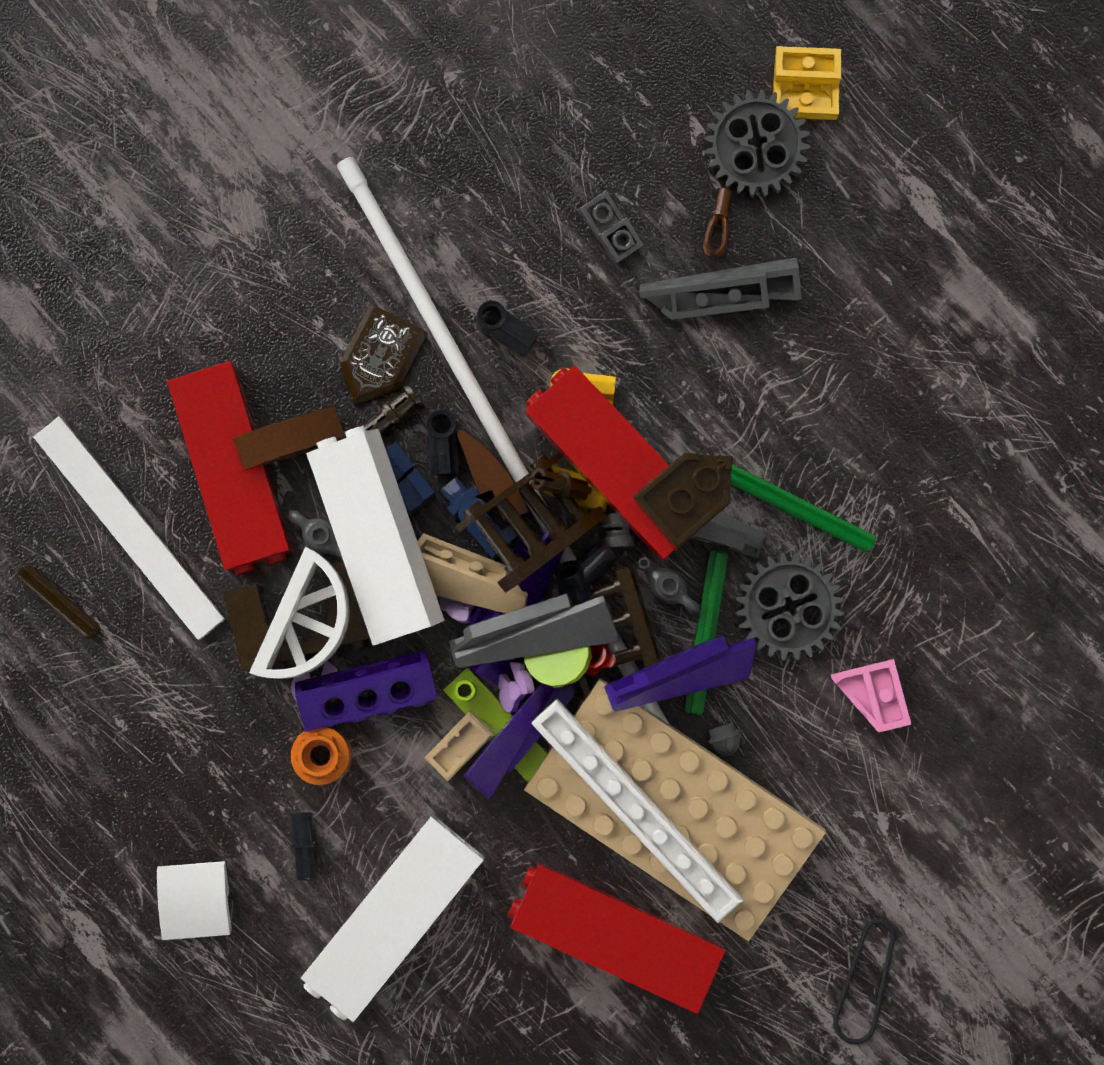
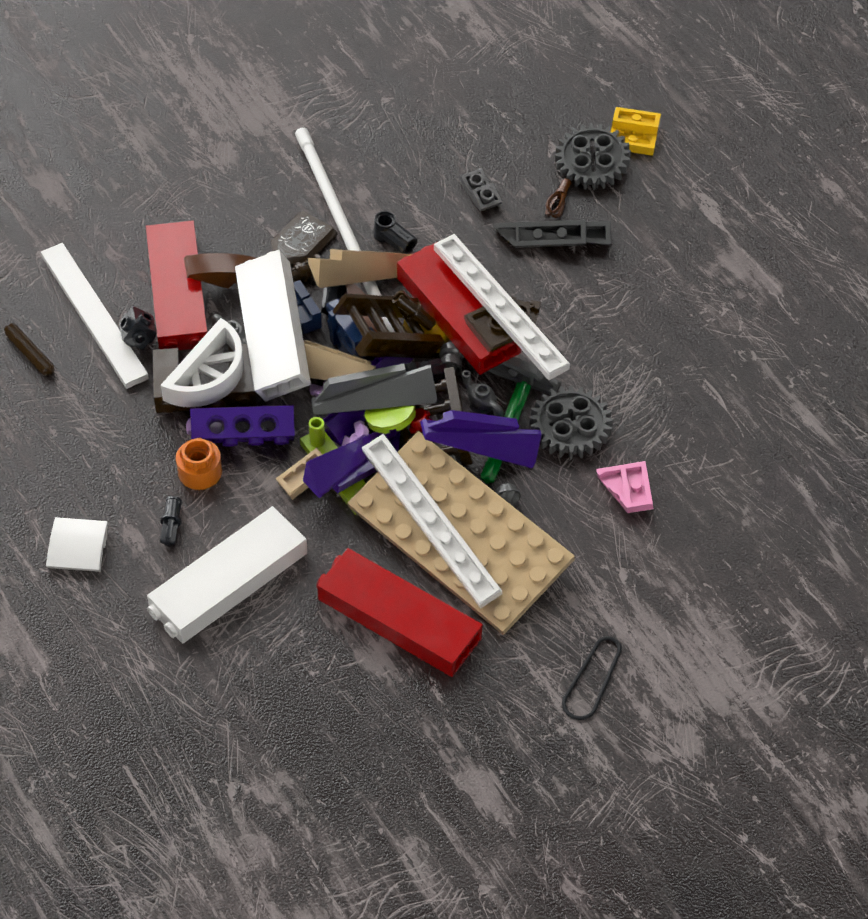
camera: 10 degrees right, 30 degrees down
green axle [731,465,876,552] -> none
none -> black brick [119,306,157,350]
none -> tan wedge [308,249,412,288]
none -> white tile [434,234,570,380]

